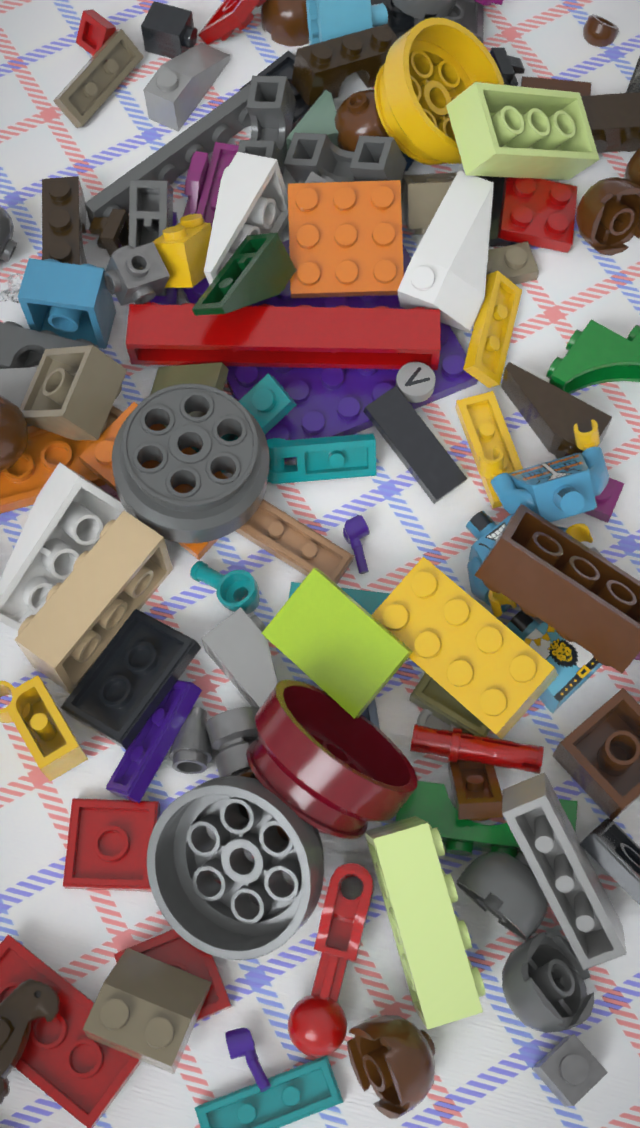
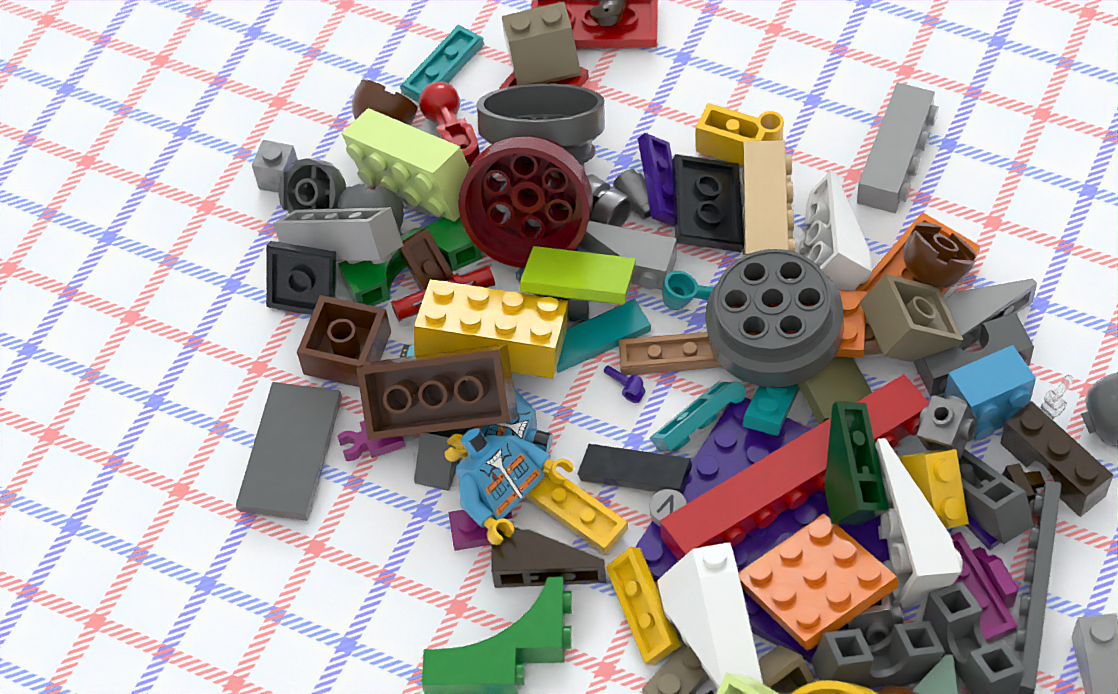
camera: 150 degrees right, 10 degrees down
red tile [63,798,160,892] -> none
dark purple hand [225,1027,271,1092] -> none

